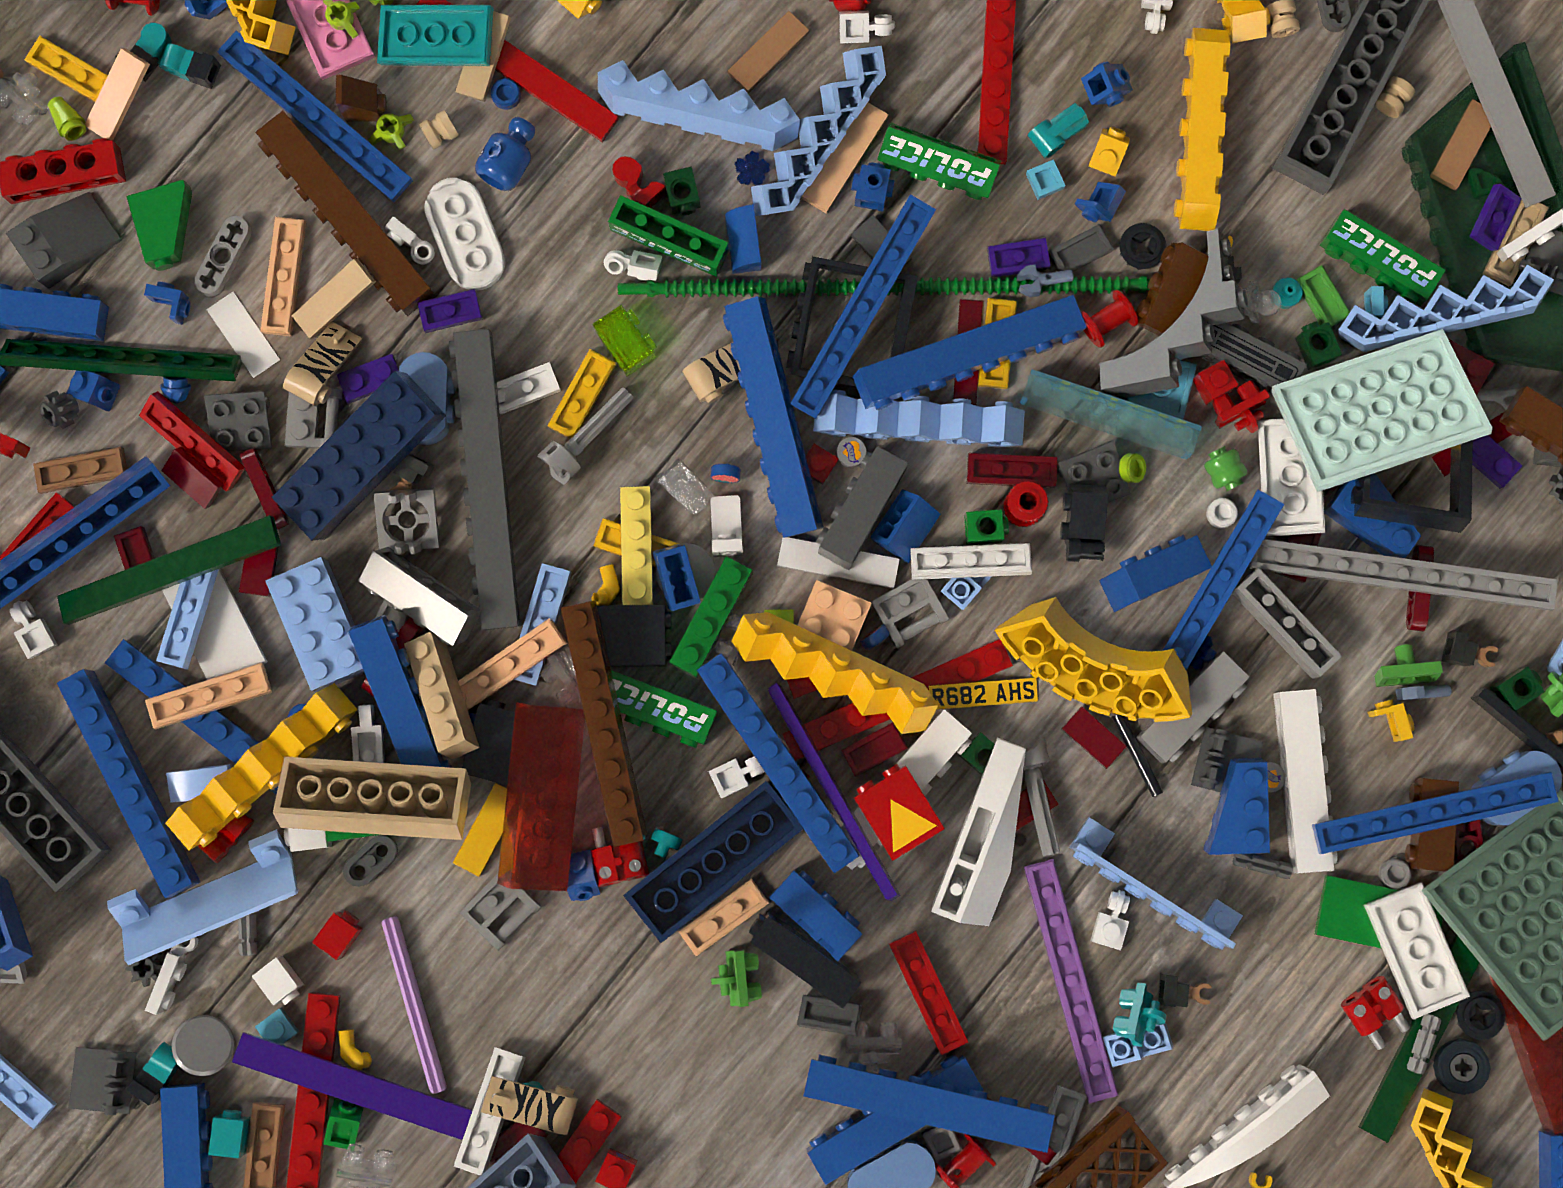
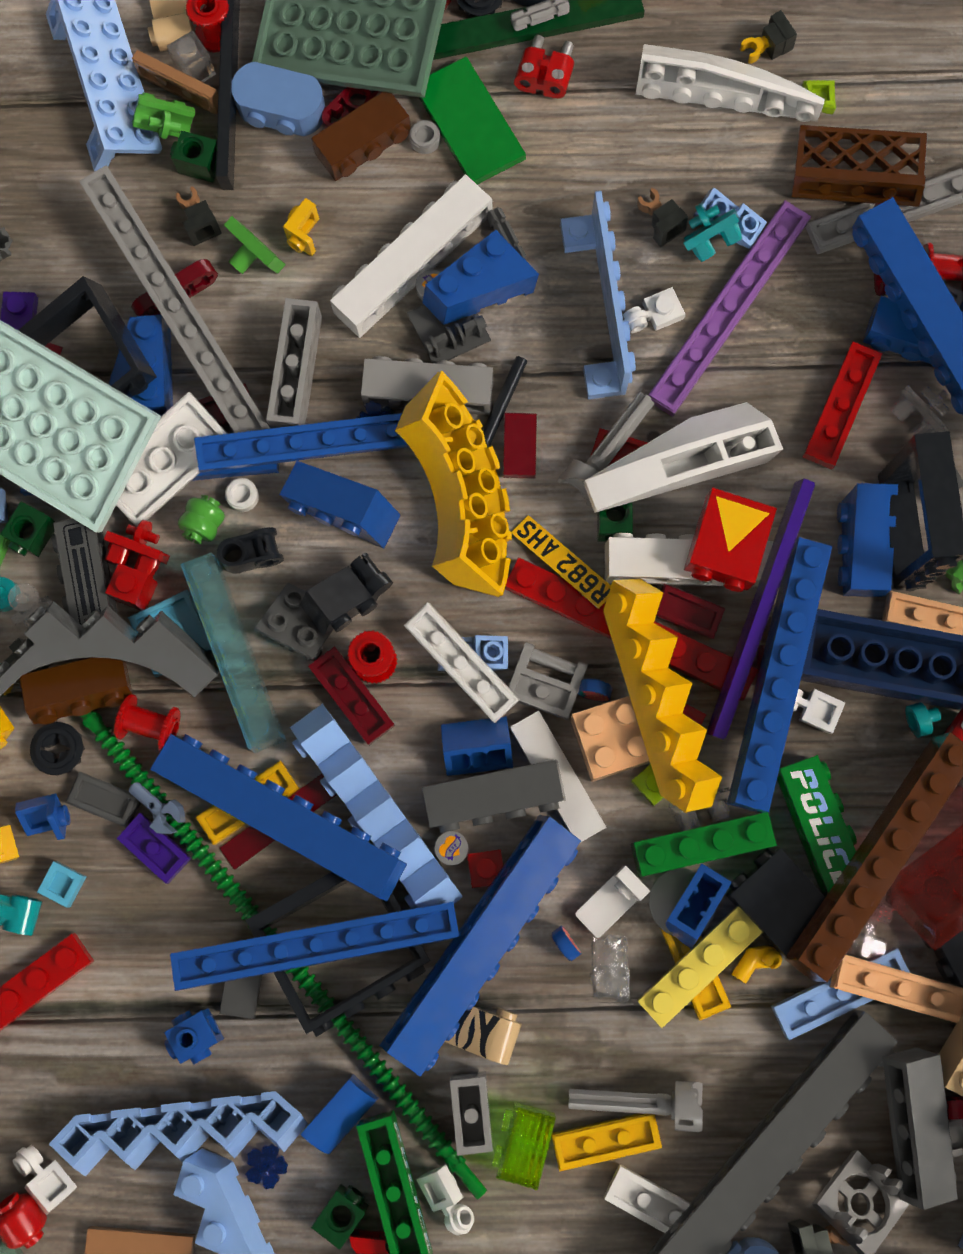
camera: 125 degrees left, 5 degrees down
light nougat tile [802,102,888,214] -> none
green brick [877,123,1001,200] -> none
green brick [964,509,1009,545] -> none
lime tile [1119,453,1146,483] -> none
blue plate [1312,772,1559,854] -> none
white tile [1364,882,1470,1019] -> none
sand blue bar [1396,685,1452,701] -> none
none -> black piece [217,527,284,574]
none -> light grey brick [450,1072,493,1156]

